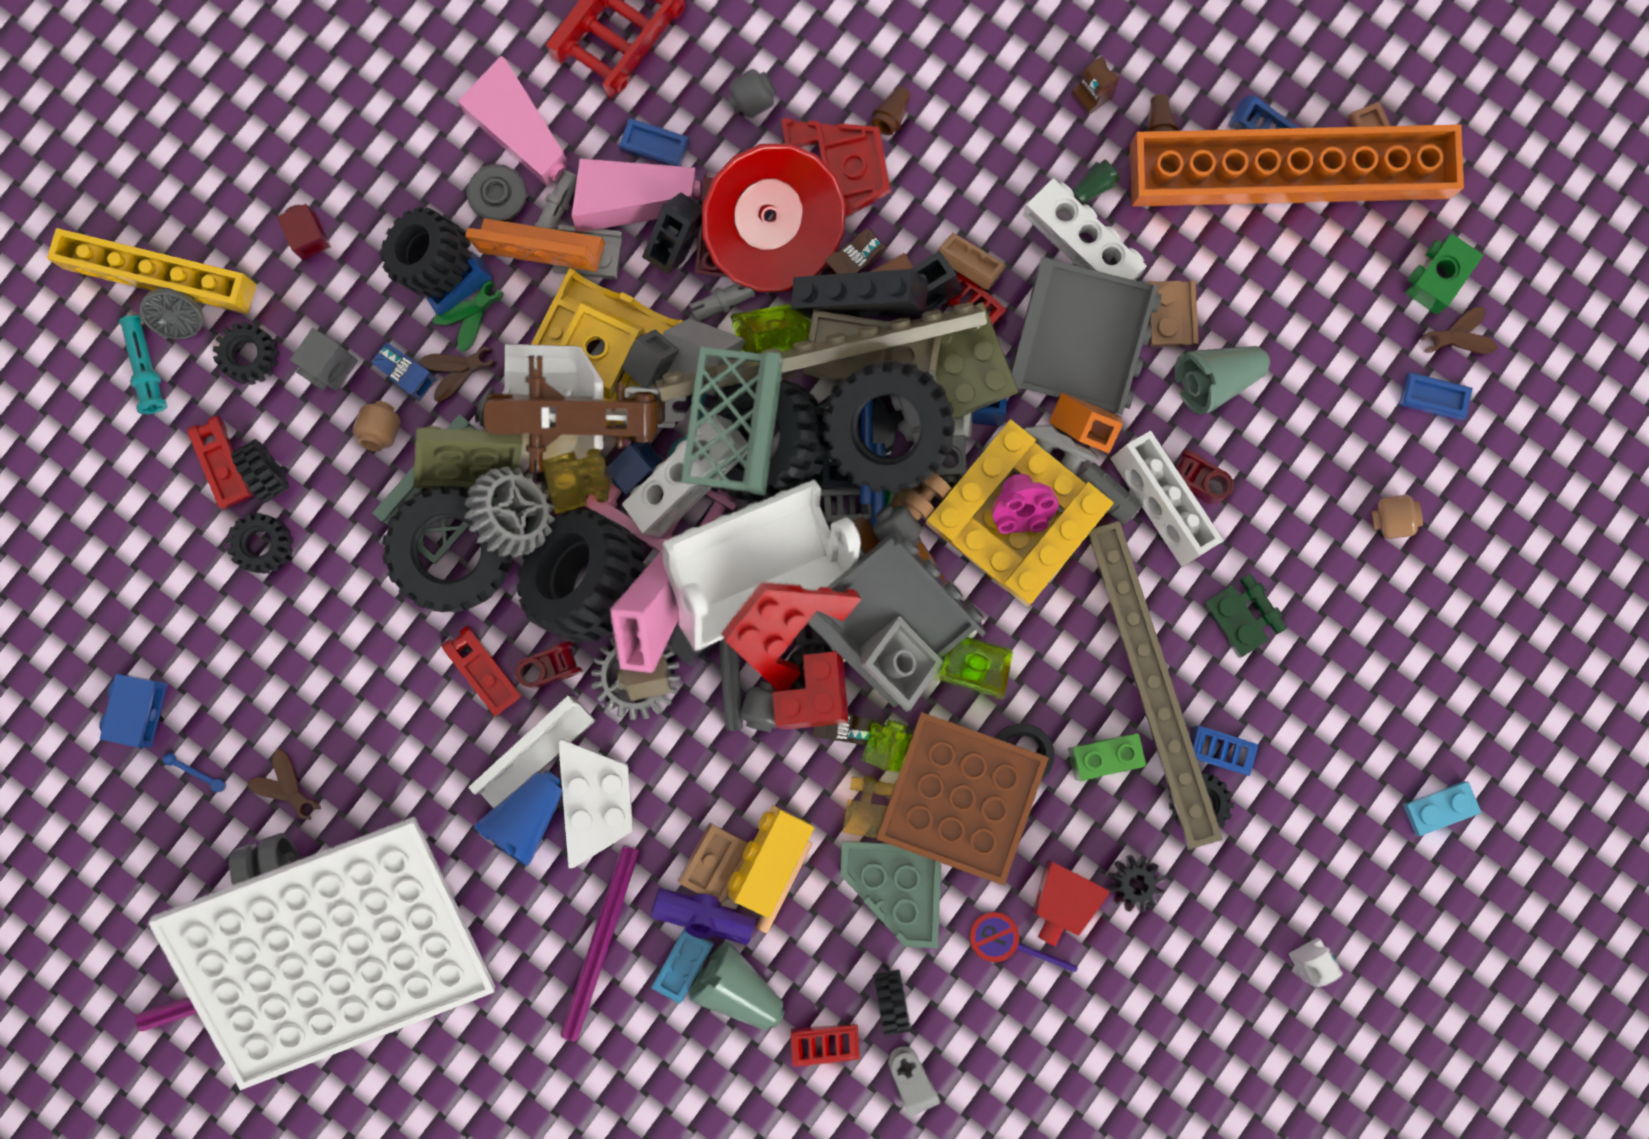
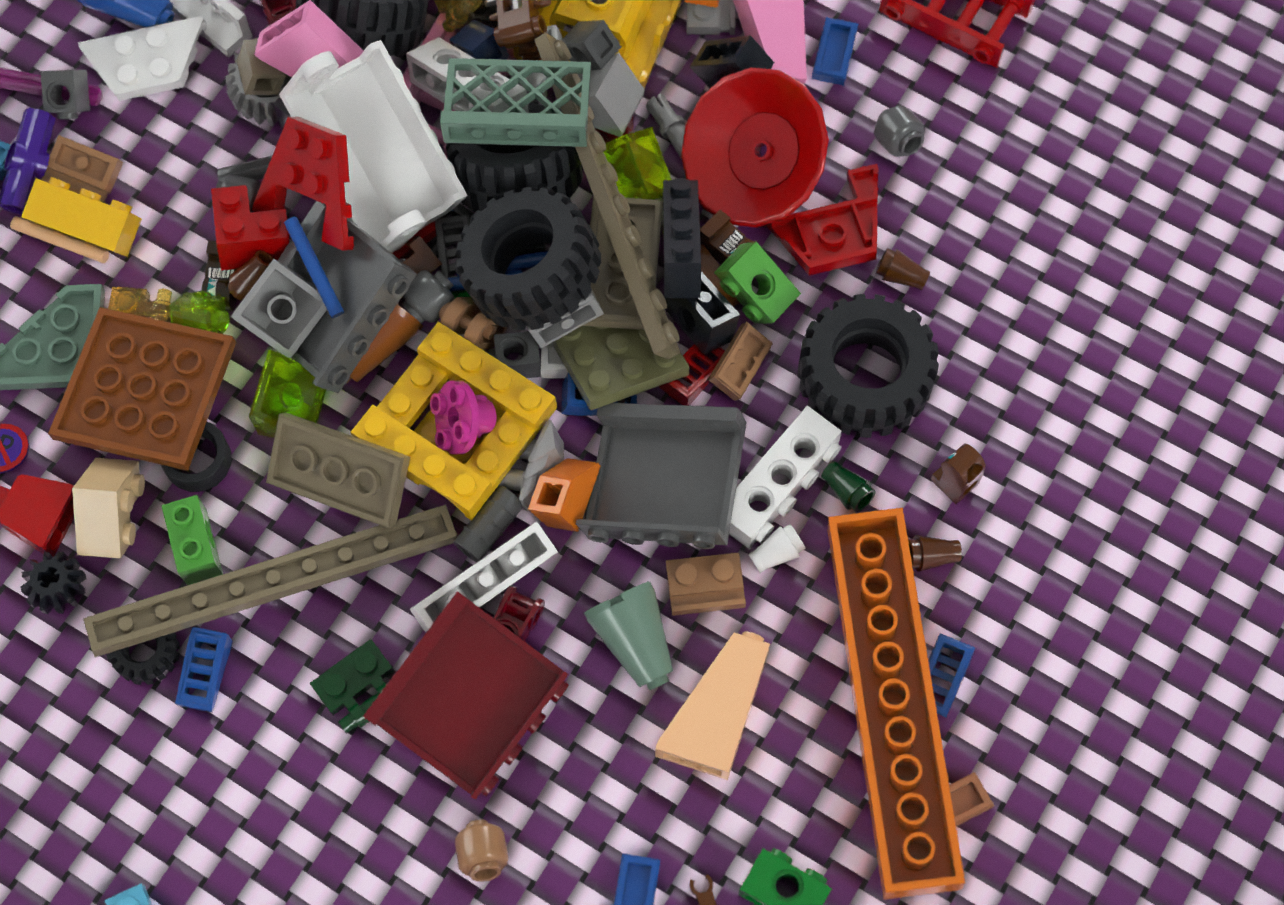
camera: 85 degrees right, 15 degrees down
none -> dark grey brick [40,70,90,119]
none -> tan brick [72,458,145,559]
none -> reddish brown cone [228,250,273,301]
none -> dark tan tile [266,413,410,528]
none -> blue bar [284,217,344,318]
none -> dark red panel [363,591,569,800]
none -> light nougat slope [655,632,770,780]
none -> bright green brick [714,241,801,324]
none -> white cone [748,524,806,573]
none -> black tyre [798,294,939,438]

